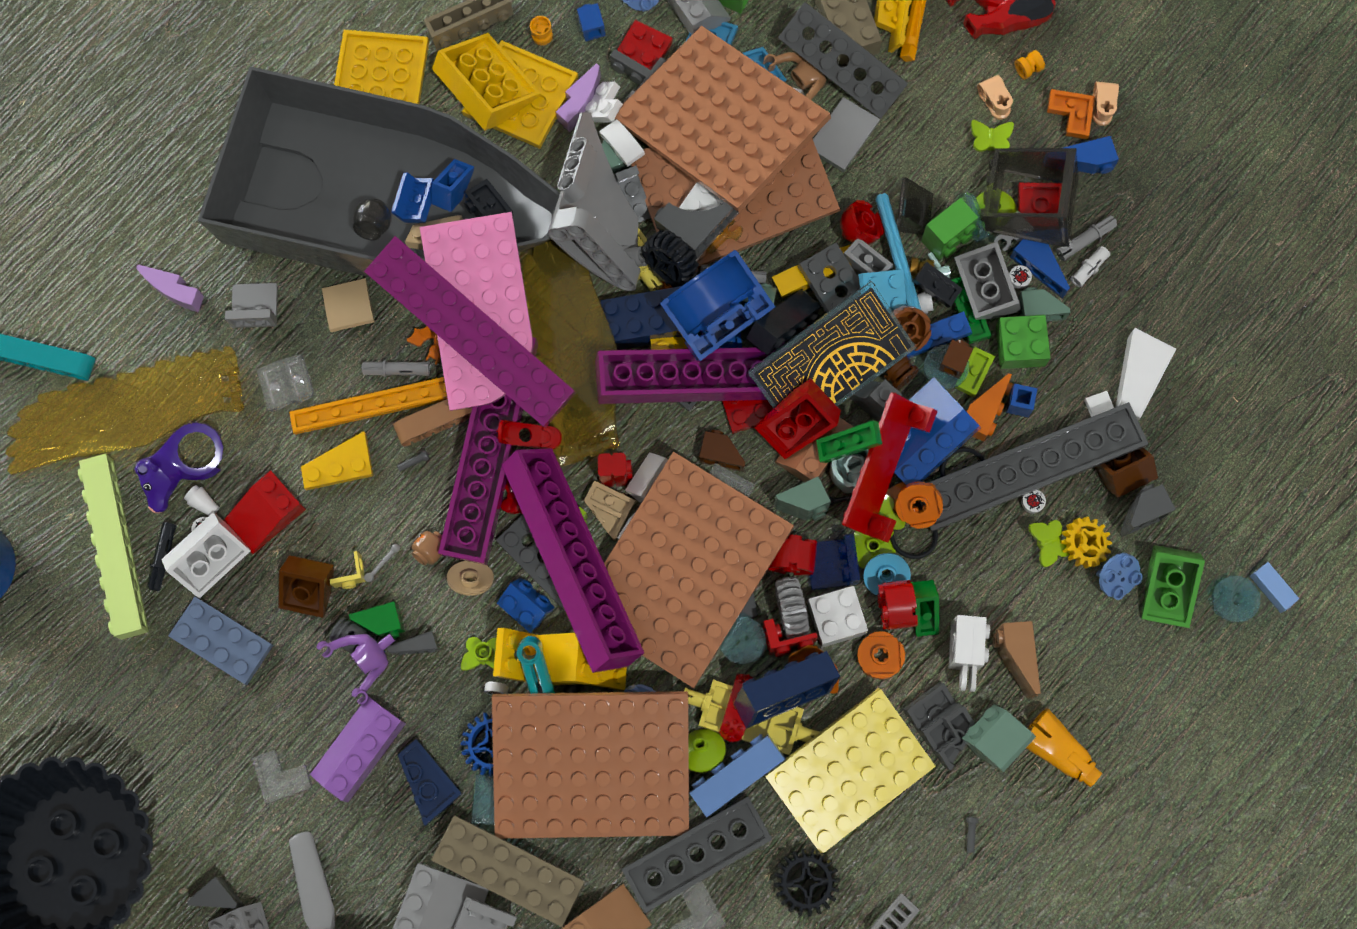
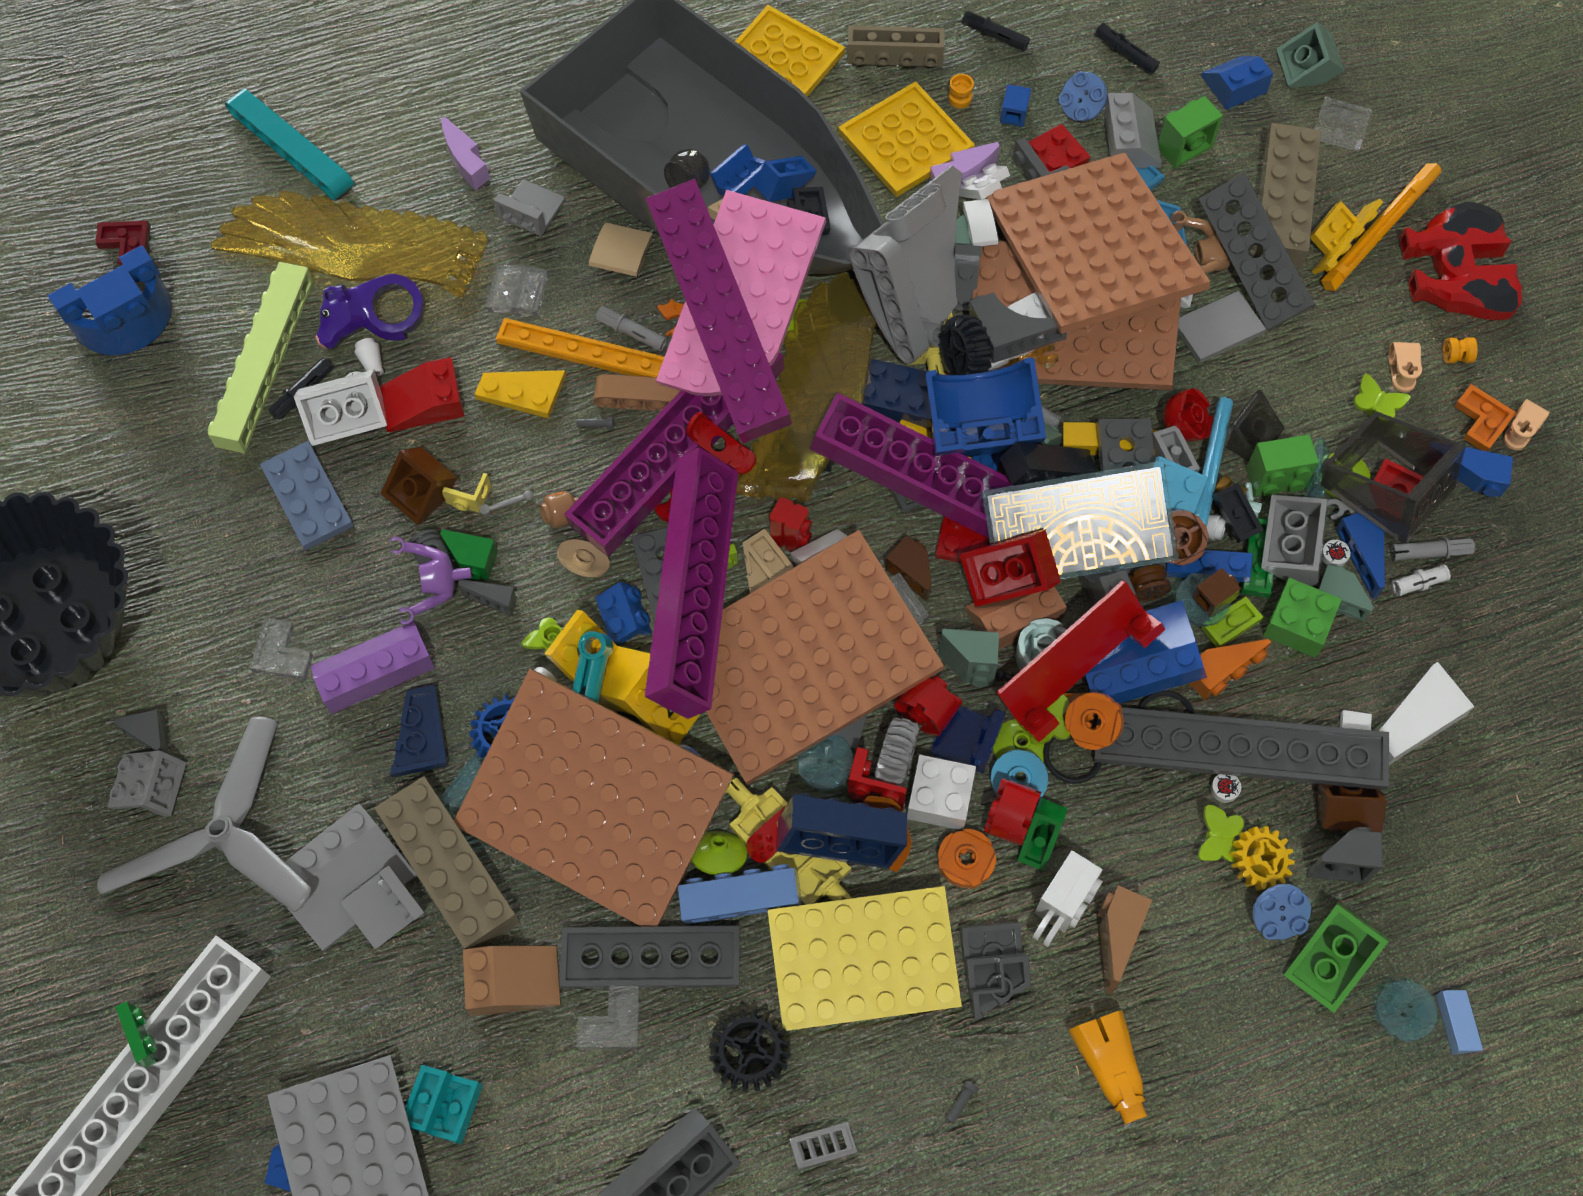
camera: 25 degrees right, 10 degrees down
yellow slope [432,33,541,131] -> none
green plate [816,421,882,463] -> none
sand green slope [962,704,1036,772] -> none
blue brick [1006,384,1037,417] -> none

